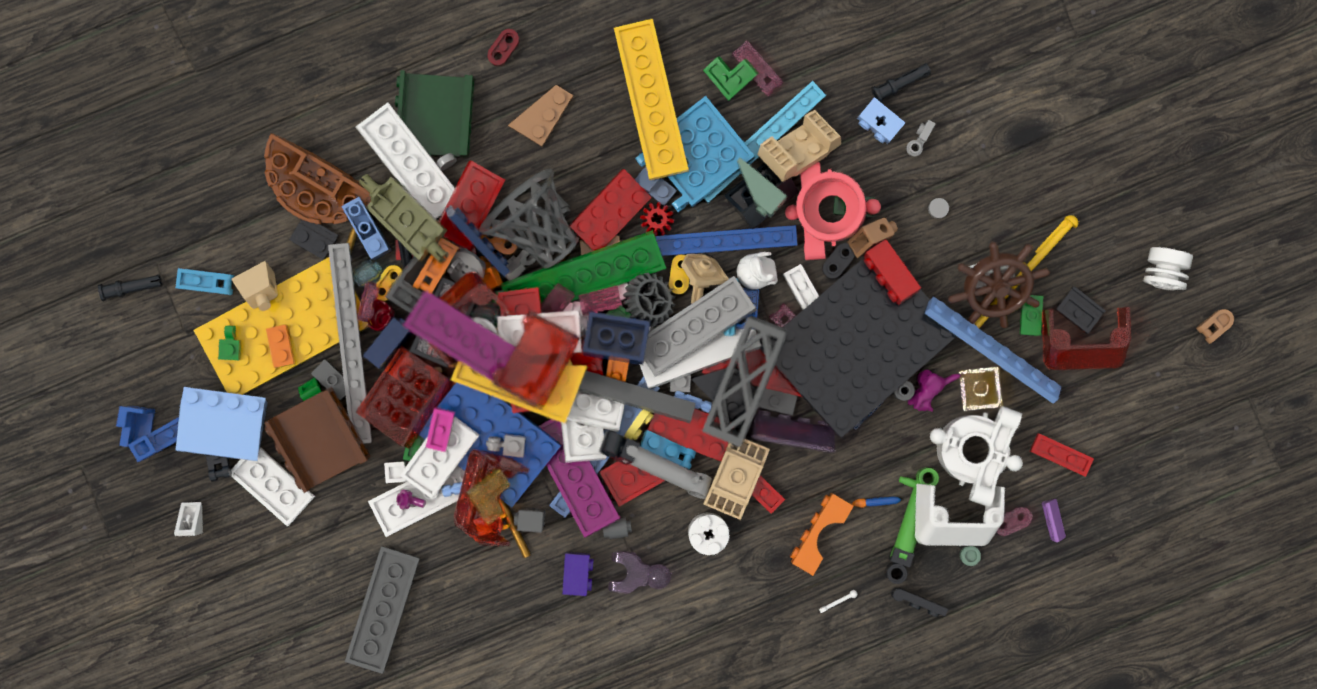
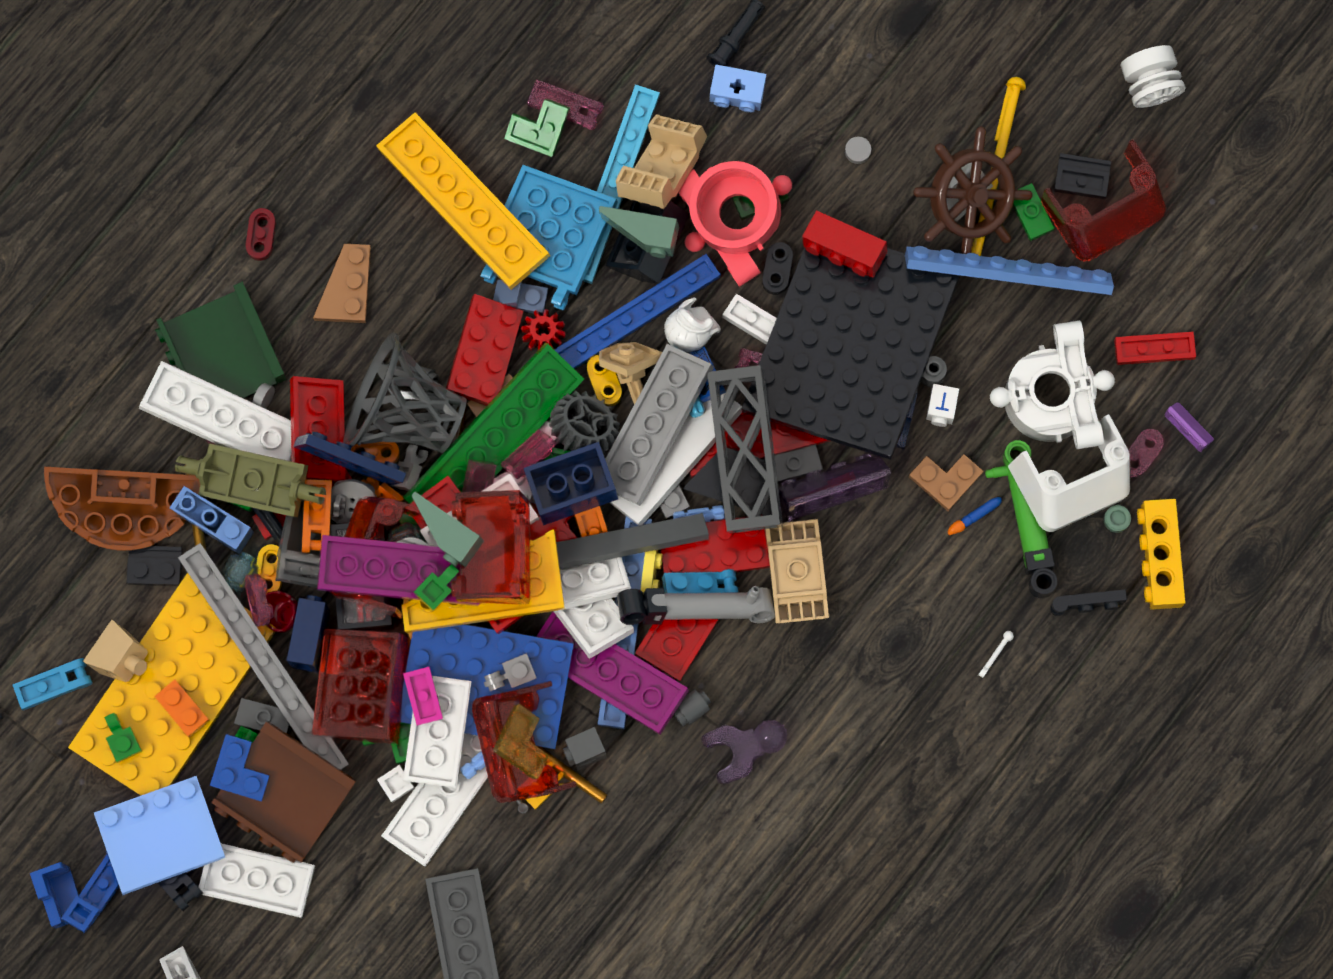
camera: 25 degrees left, 10 degrees down
magenta plate [396,489,426,510] -> none
dark purple brick [562,552,594,596] -> none
white brick [688,512,729,555] -> none
red plate [752,475,785,514] -> none
orange arch [790,493,854,575] -> none
medium nougat torso [847,218,898,258] -> none
light grey plate [906,120,936,157] -> none
magenta animal [908,370,960,412] -> none
clear yellow slope [959,367,1003,410] -> none
medium nougat plate [1196,309,1234,344] -> none
none -> blue plate [210,734,270,801]
none -> sand green slope [412,492,484,567]
none -> green plate [413,564,459,611]
none -> medium nougat plate [909,454,984,511]
none -> white brick [926,384,959,427]
none -> yellow brick [1137,499,1185,609]

